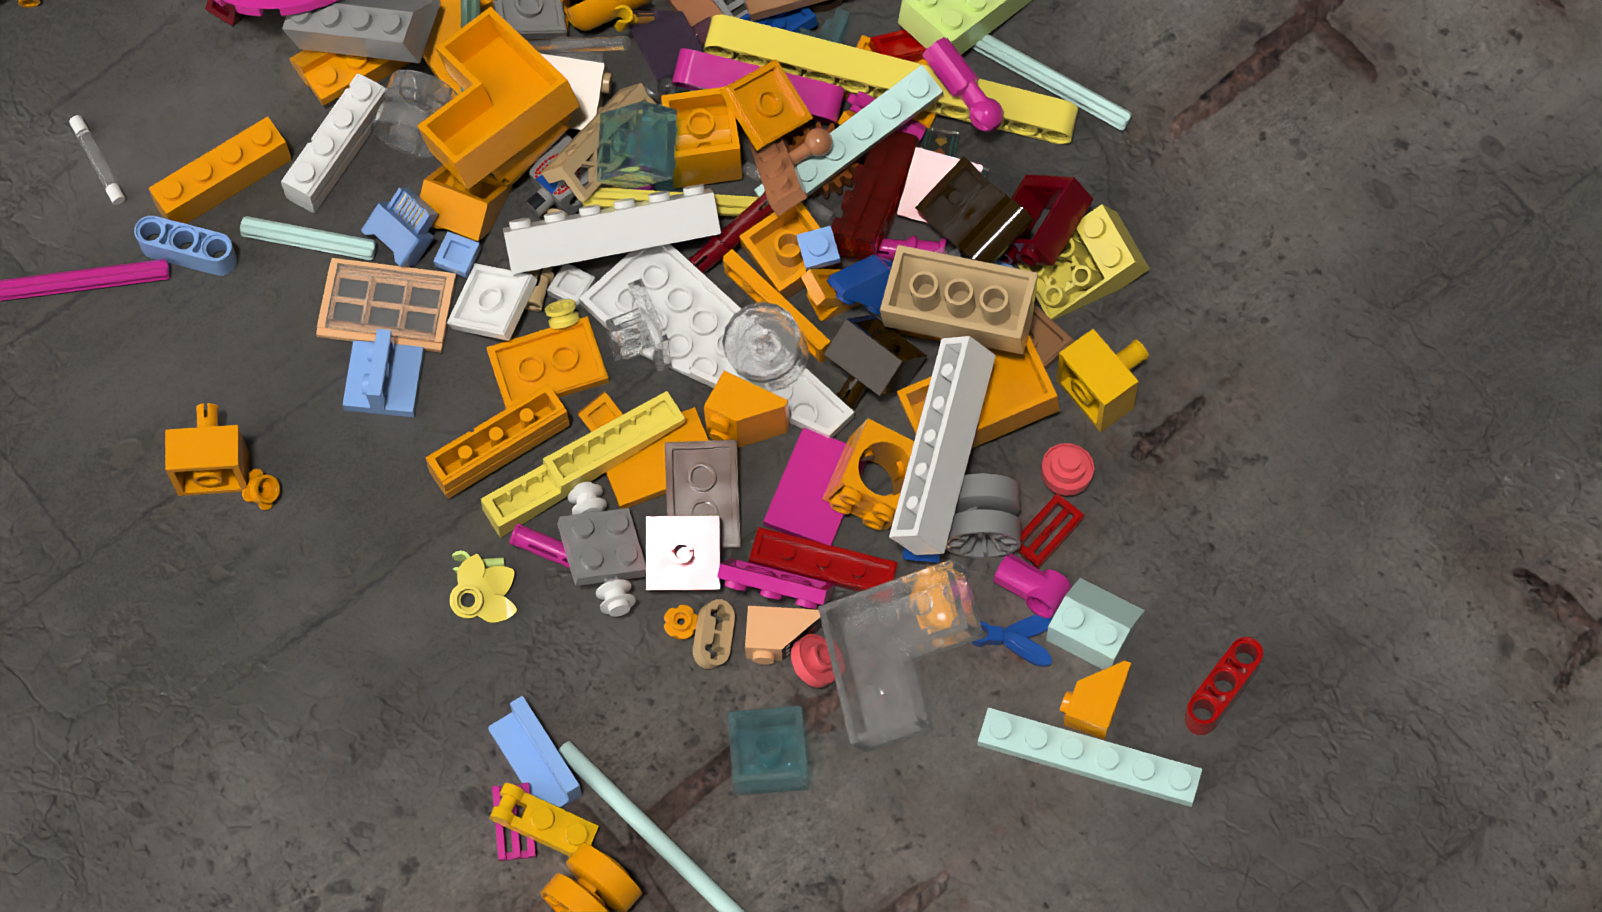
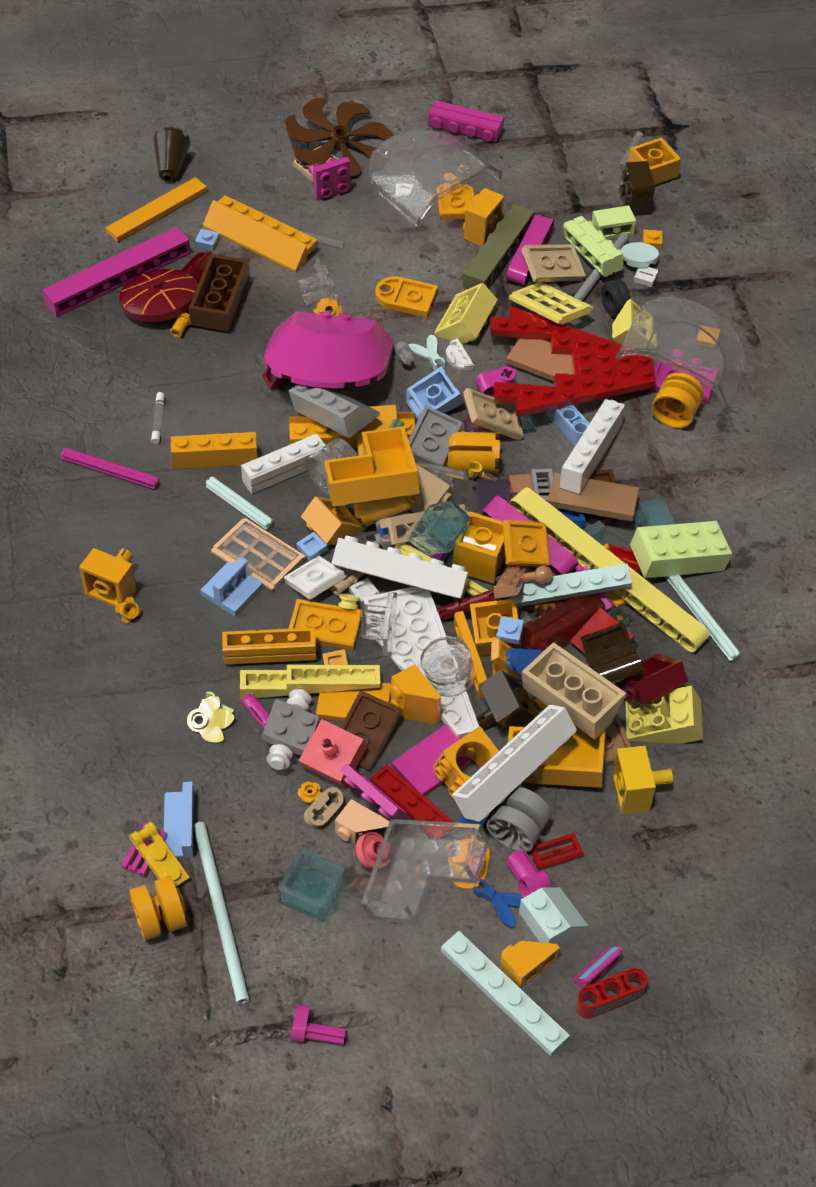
camera: 25 degrees right, 15 degrees down
light blue beam [134,216,237,276] -> none
medium blue piece [361,187,439,267] -> none
dark pink piece [922,37,1004,132] -> none
coral plate [1040,443,1094,496] -> none
none -> dark pink slope [572,947,622,989]

